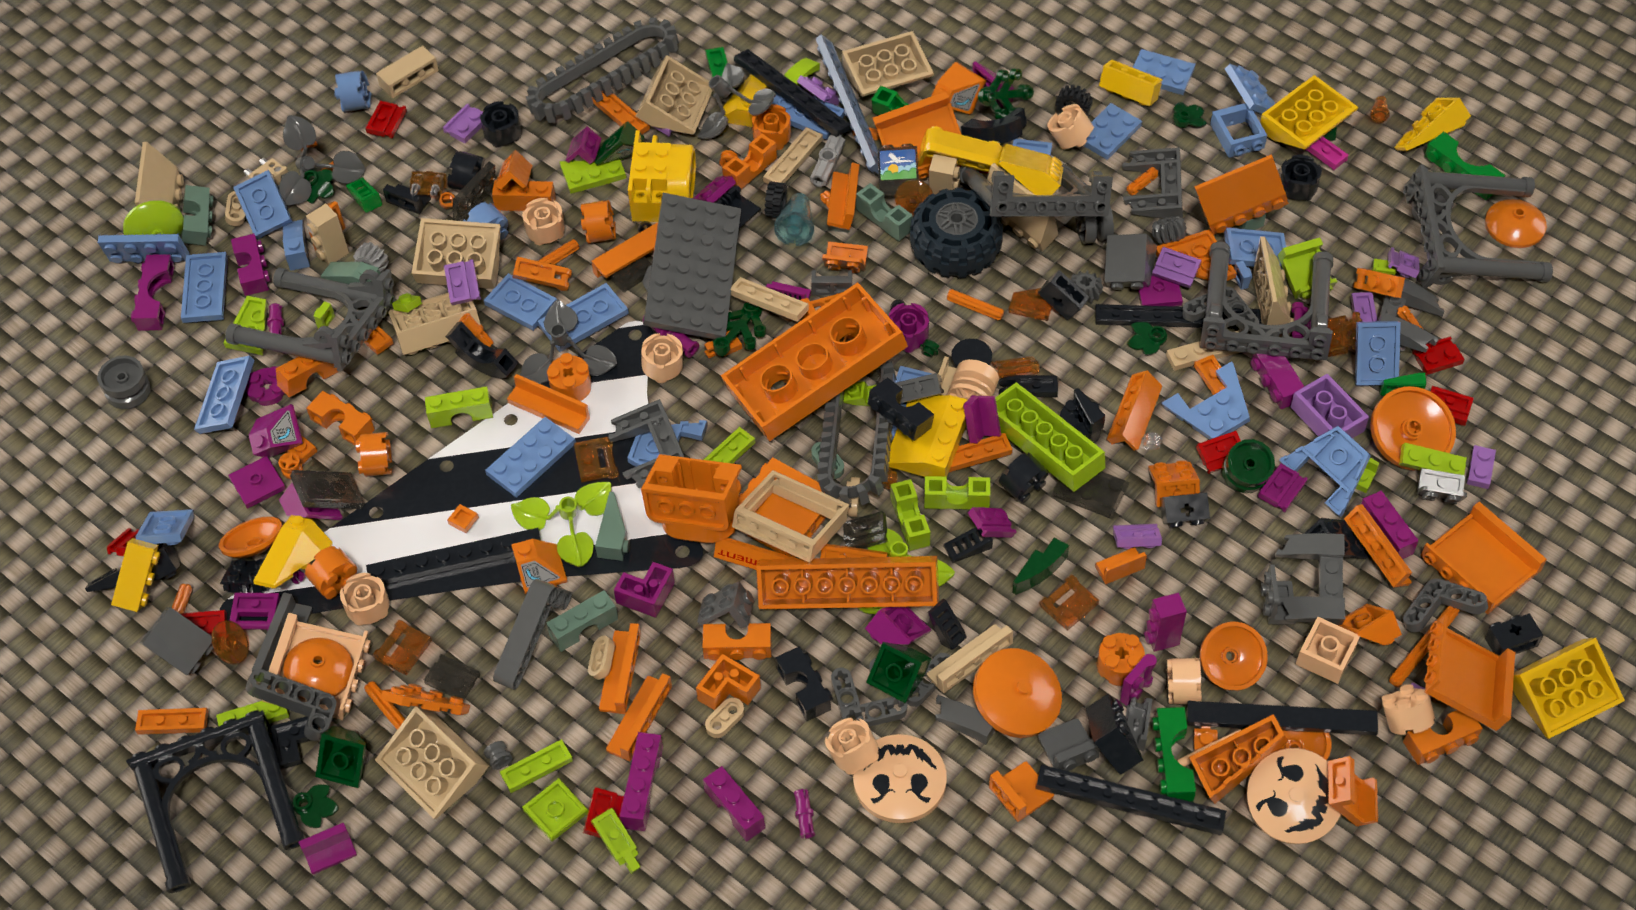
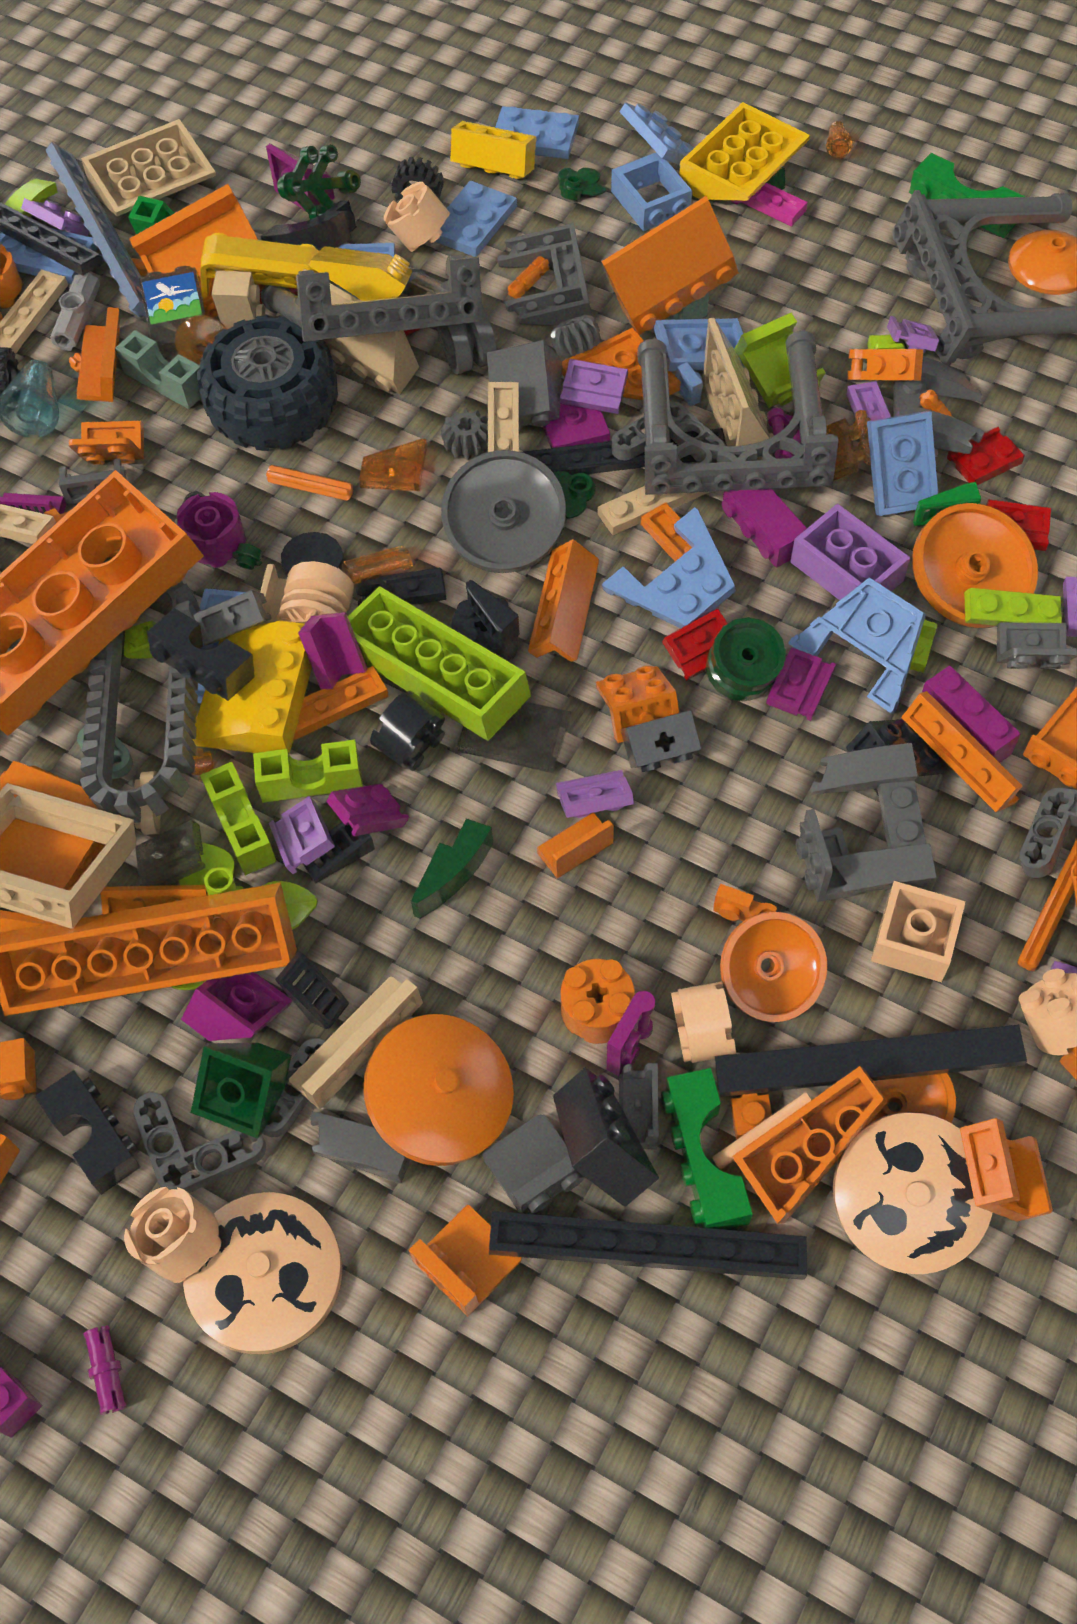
camera: 10 degrees left, 5 degrees up
orange slope [932,62,986,114] -> none
black brick [1037,270,1089,321] -> none
clear orange plate [1039,575,1099,631] -> none
clear plate [1141,433,1163,450] -> none
magenta brick [1144,592,1187,652] -> none
black brick [1280,154,1322,201] -> none
orange slope [1335,604,1402,645] -> none
yellow wedge [1394,98,1471,151] -> none
none -> medium lavender plate [269,796,335,874]
none -> dark grey dish [441,450,566,573]
none -> tan plate [488,382,519,452]
none -> orange plate [713,883,777,921]

